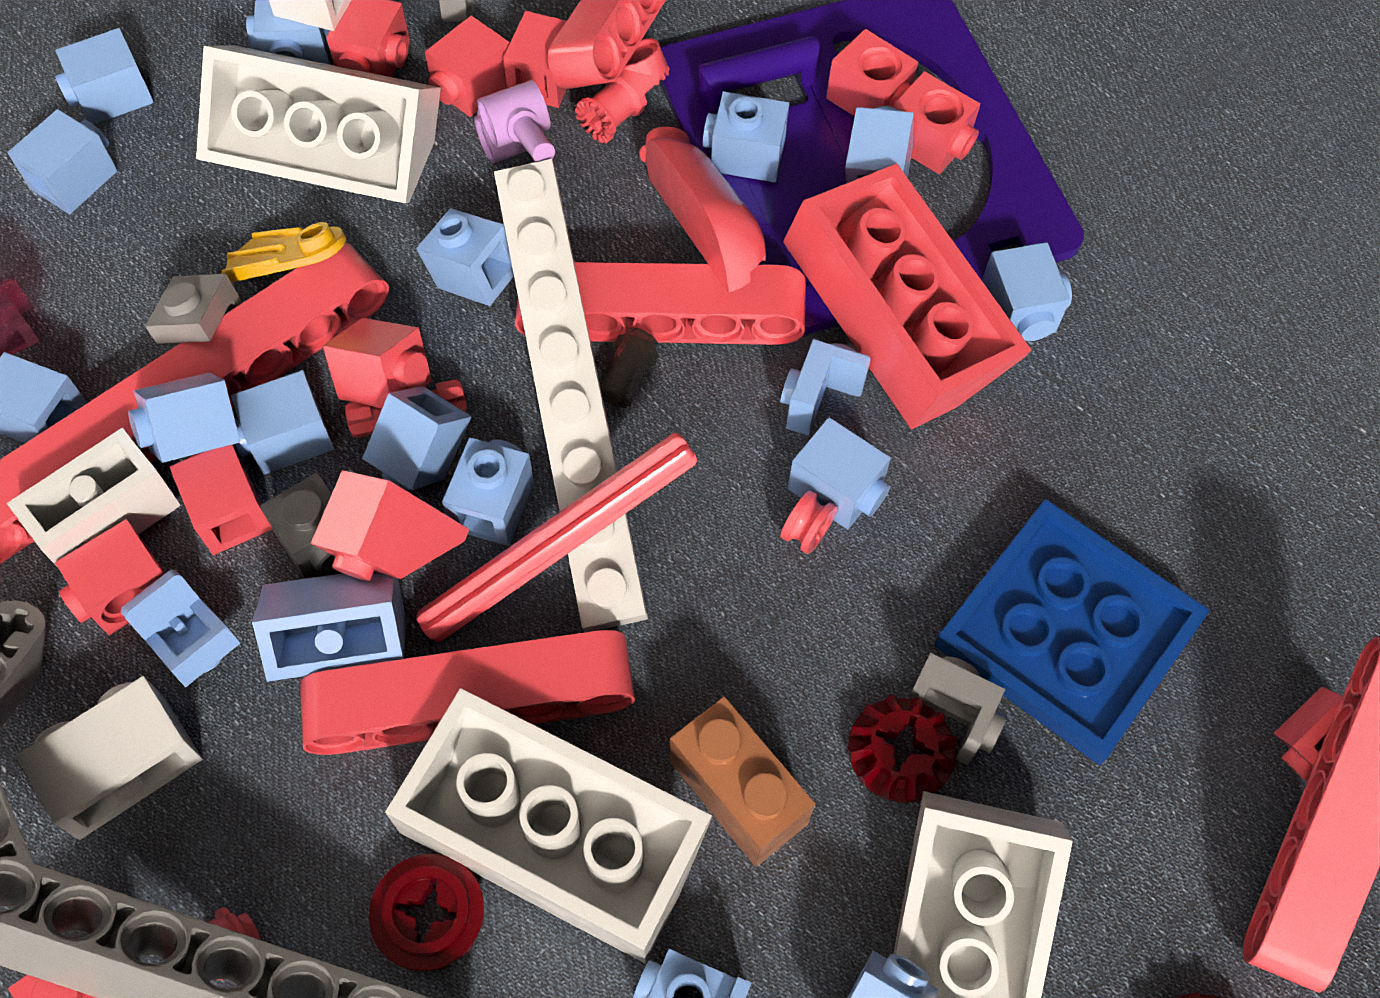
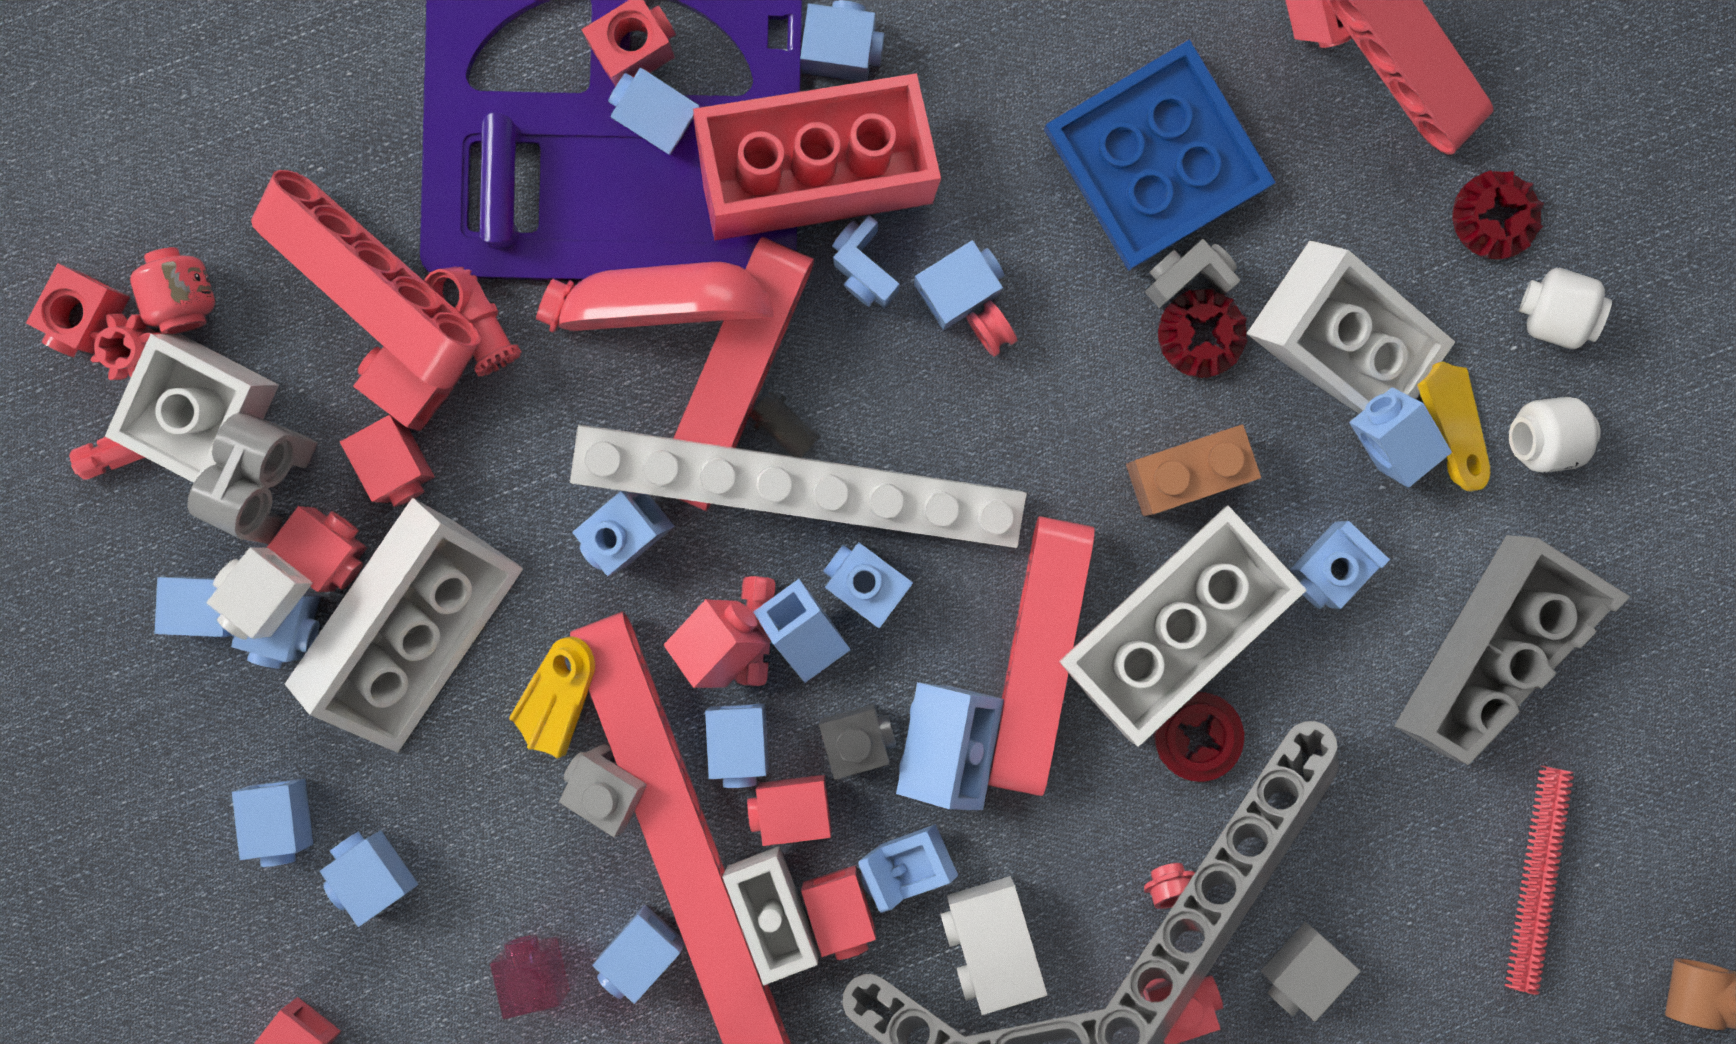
camera: 65 degrees left, 25 degrees up
light blue brick [128,372,240,463] -> none
coral slope [311,470,470,582] -> none
coral axle [416,433,697,642] -> none
lavender beam [474,80,555,164] -> none
light blue brick [703,92,790,183] -> none
coral brick [826,29,918,117] -> none

